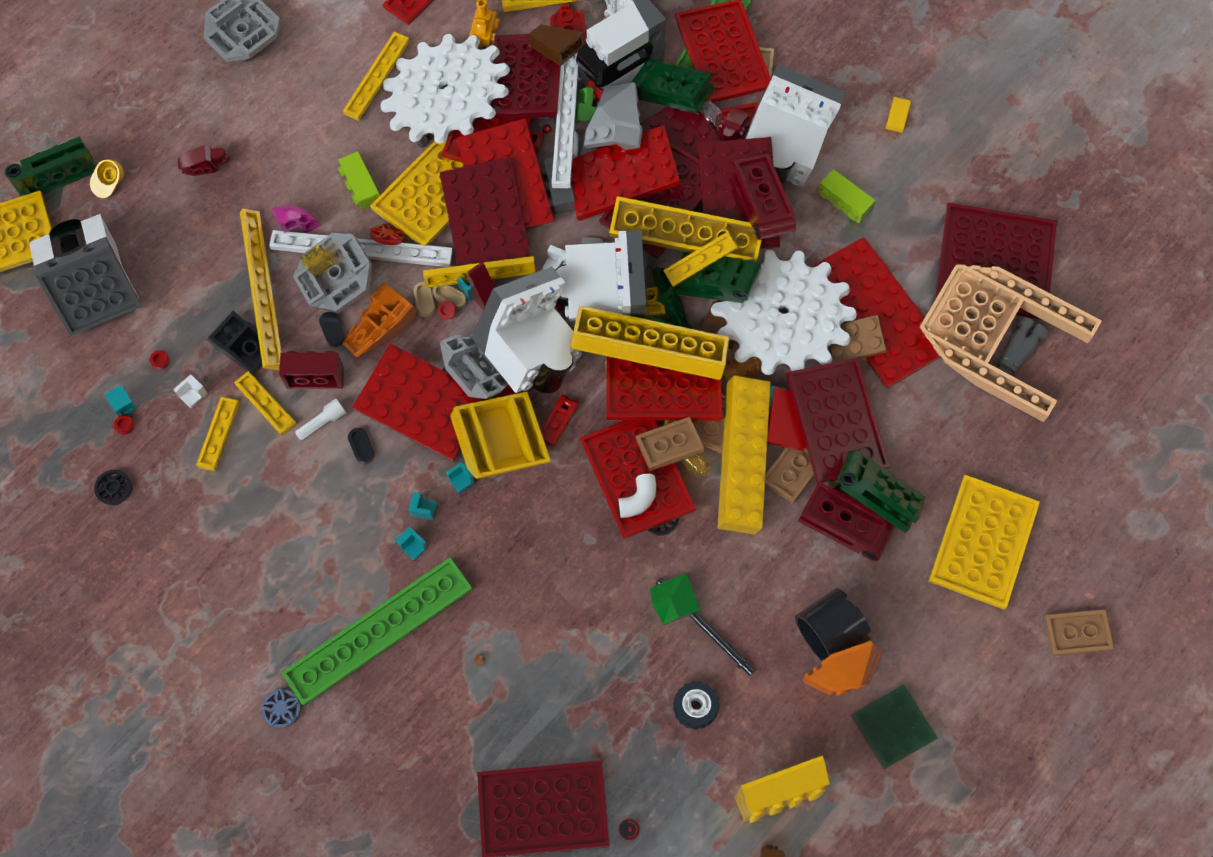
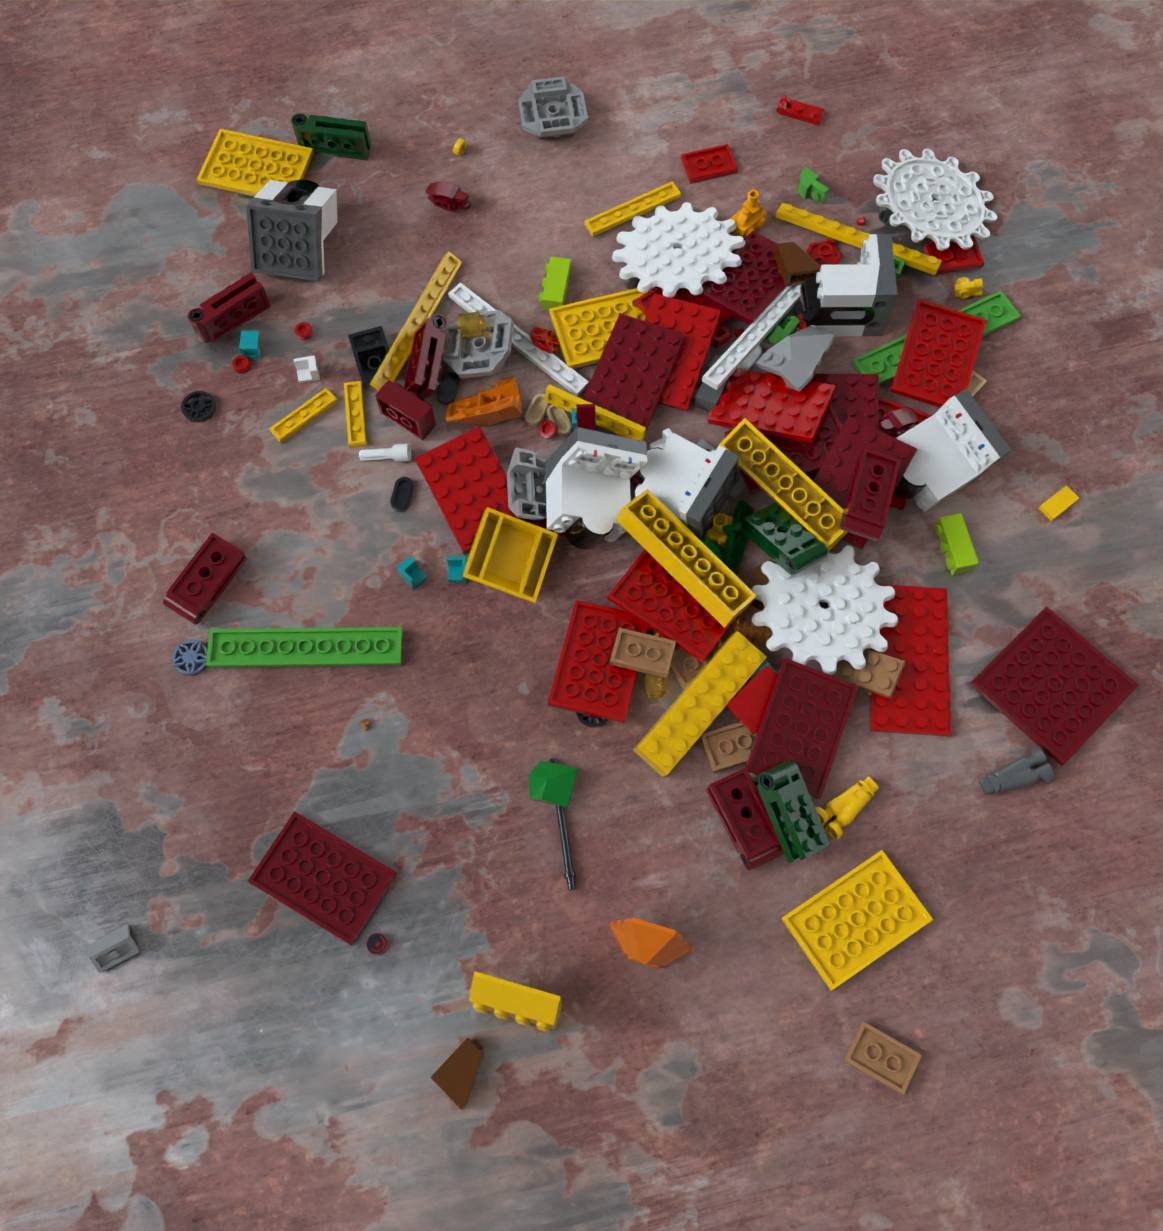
camera: 35 degrees right, 0 degrees up
yellow cap [90,159,124,198] -> none
dark pink brick [271,205,321,233] -> none
teal panel [395,527,428,561] -> none
red plate [541,394,580,447] -> none
white cylinder [618,474,656,518] -> none
dark green hinge [630,59,715,114] -> none
yellow tile [663,231,738,287] -> none
black wheel [673,681,719,730] -> none
clear plate [702,100,722,125] -> none
black brick [795,588,871,661] -> none
clear green plate [851,685,938,770] -> none
light nougat wedge [919,265,1102,422] -> none
none -> dark red hinge [163,532,247,625]
none -> dark red hinge [188,272,271,343]
none -> dark red hinge [403,314,448,401]
none -> yellow tile [453,138,467,156]
none -> yellow piece [815,777,879,840]

